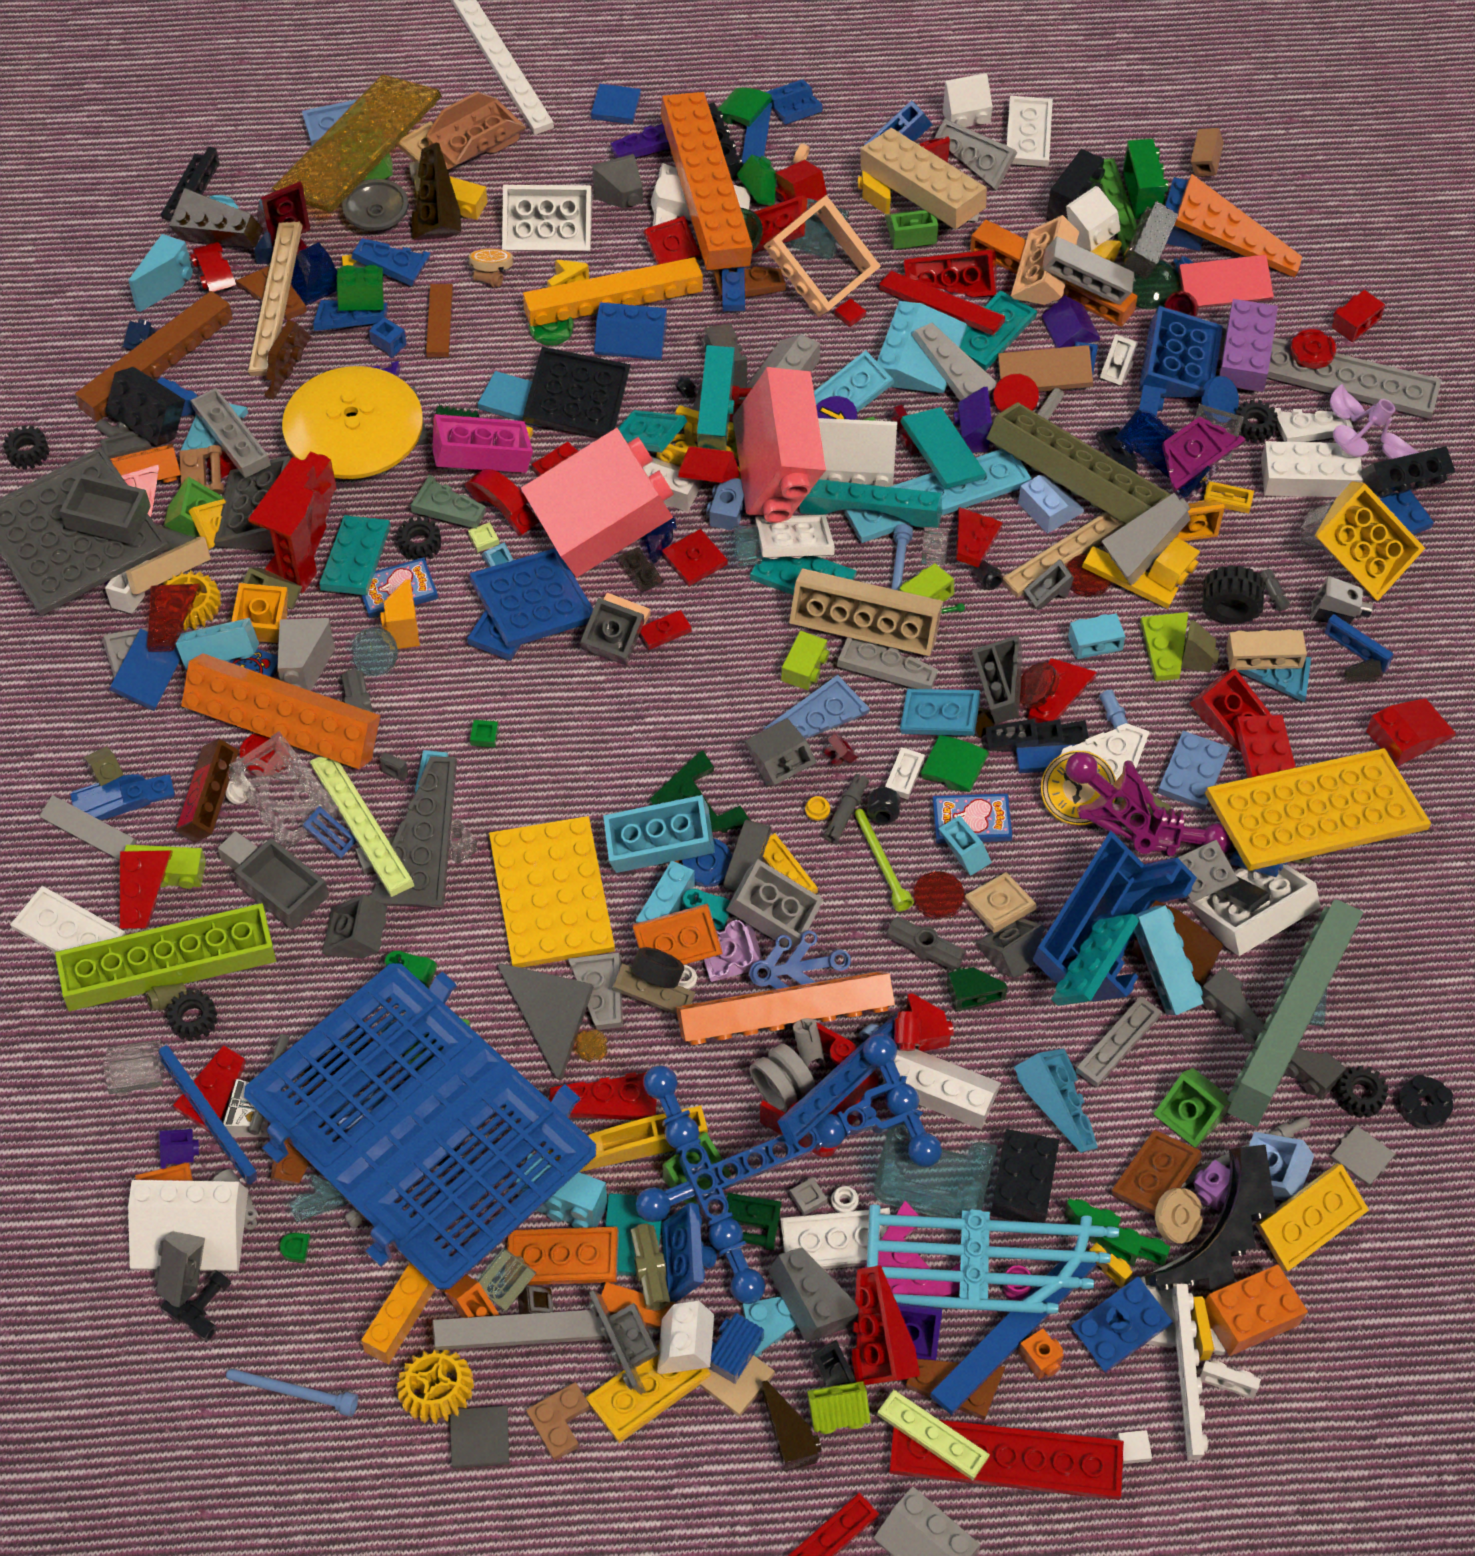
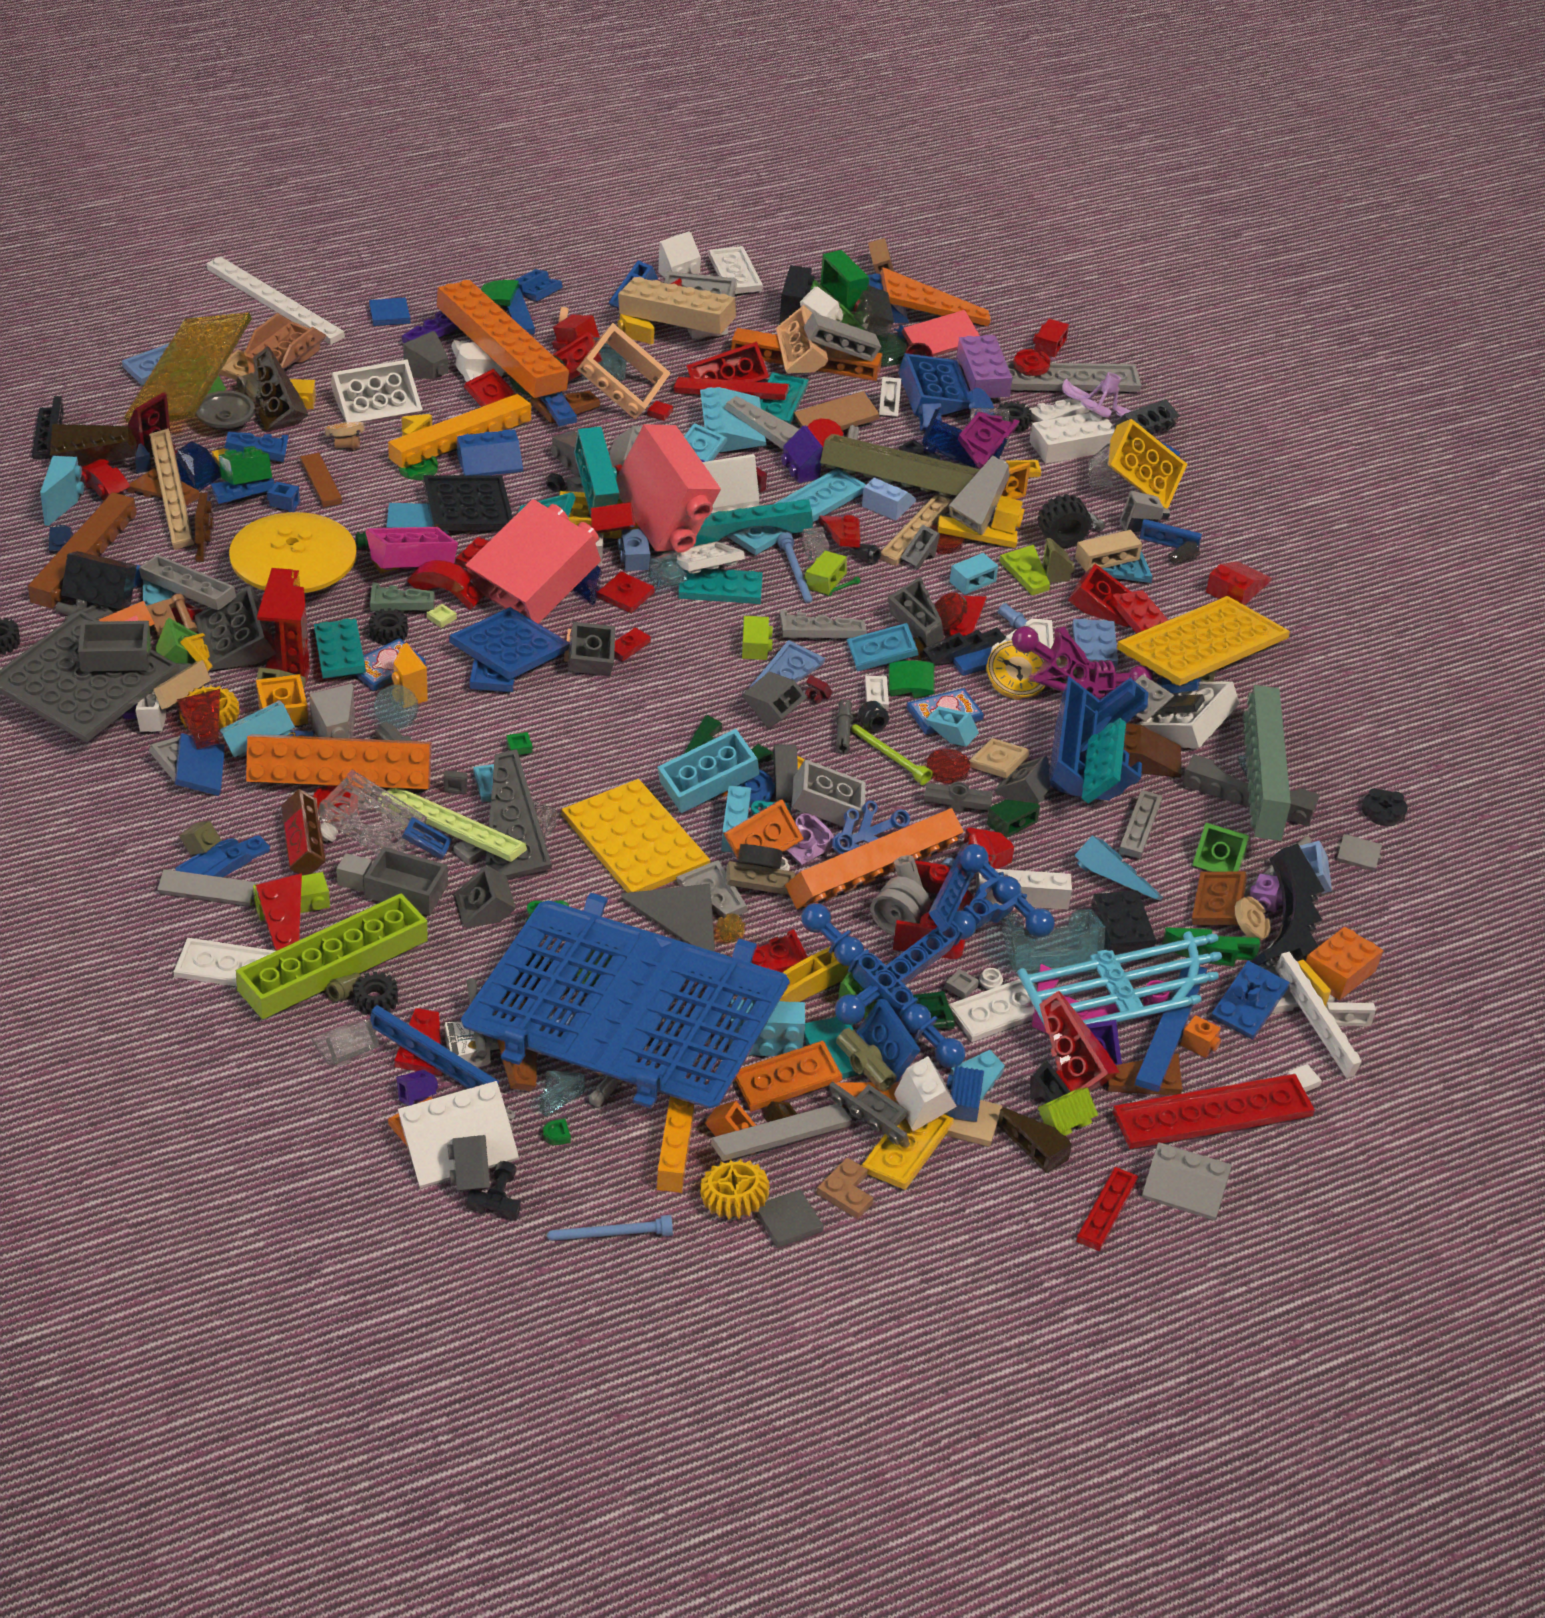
camera: 25 degrees left, 15 degrees down
clear light blue piece [477,1247,536,1312] -> none
dark azure slope [481,542,513,567] -> none
clear smoke slope [618,547,664,593] -> none
green slope [737,154,776,206] -> none
dark grey wedge [768,1247,859,1343] -> none
tan brick [789,568,943,656] -> none
yellow plate [805,796,830,821] -> none
yellowish green tile [877,1390,990,1480] -> none
bright green slope [885,209,938,249] -> none
teal tile [901,407,986,489] -> none
dark purple slope [1041,295,1100,348] -> none
yellow plate [1089,1243,1133,1288] -> none
medium azure brick [1134,905,1204,1015] -> none
yellow plate [1255,1164,1369,1271] -> none
black tyre [1336,1065,1389,1118] -> none

